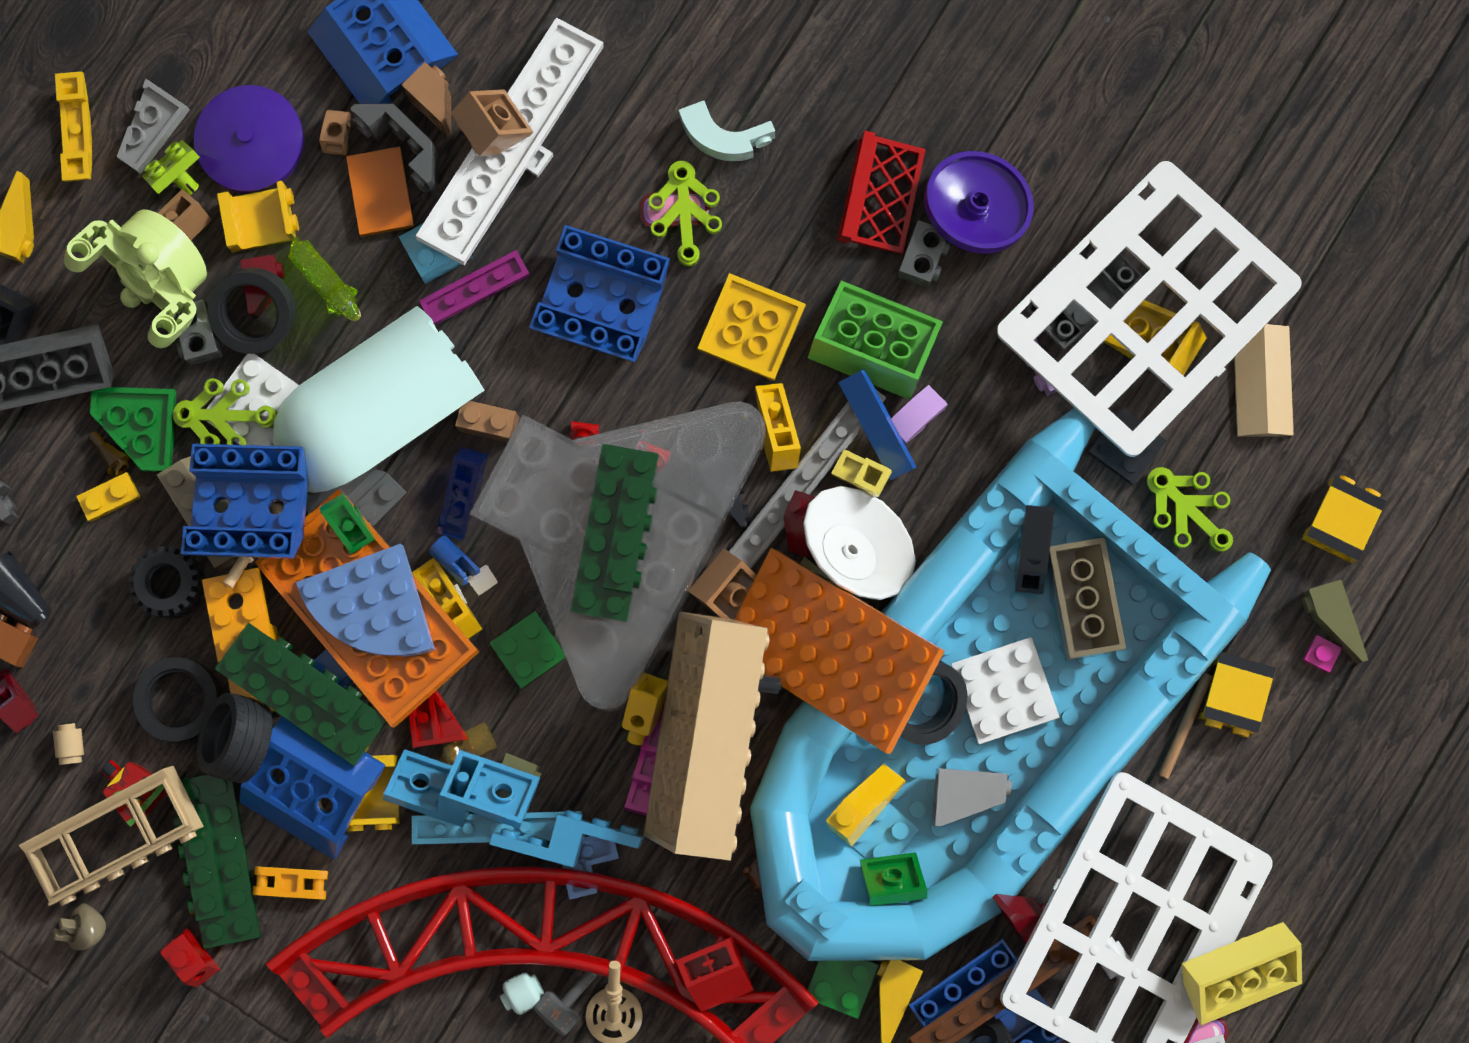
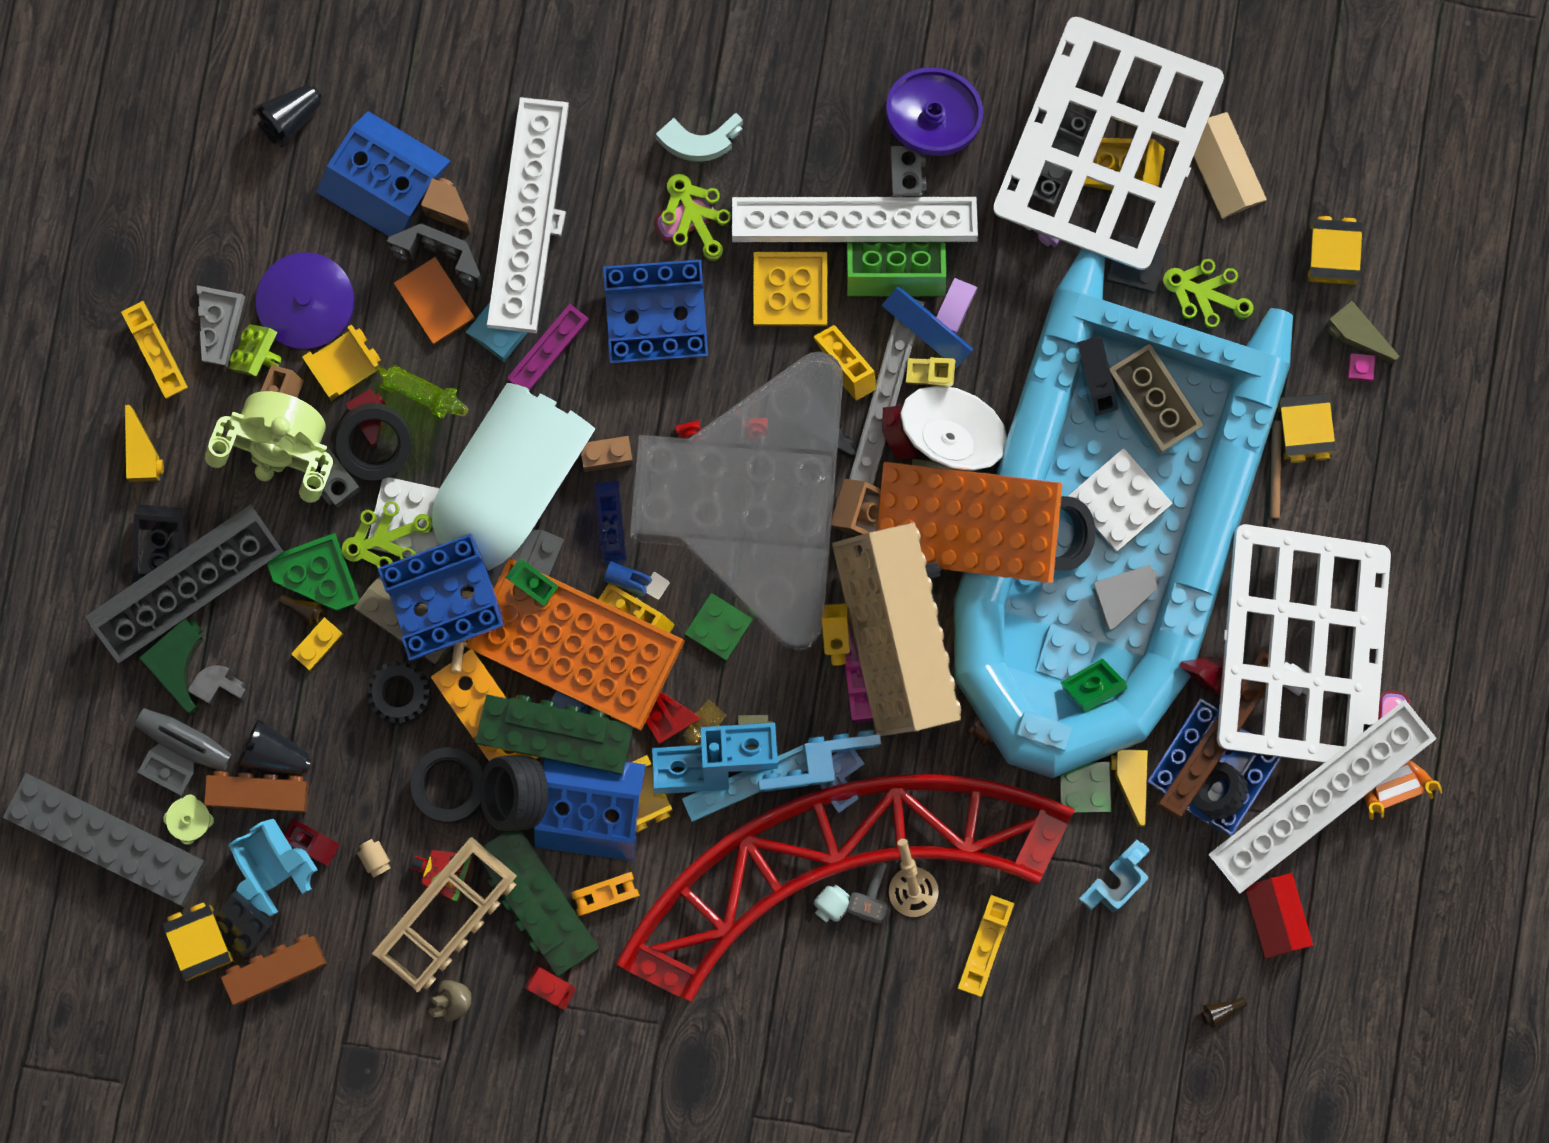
camera: 30 degrees left, 0 degrees up
medium blue plate [296,544,435,657] -> none
medium nougat leg [319,110,351,155] -> none
medium nougat slope [451,90,533,156] -> none
dark green plate [570,444,659,623] -> none
red slope [676,936,754,1012] -> none
yellow slope [826,764,906,847] -> none
red fence [837,131,926,255] -> none
light yellow slope [1182,922,1302,1026] -> none
none -> white plate [732,197,978,242]

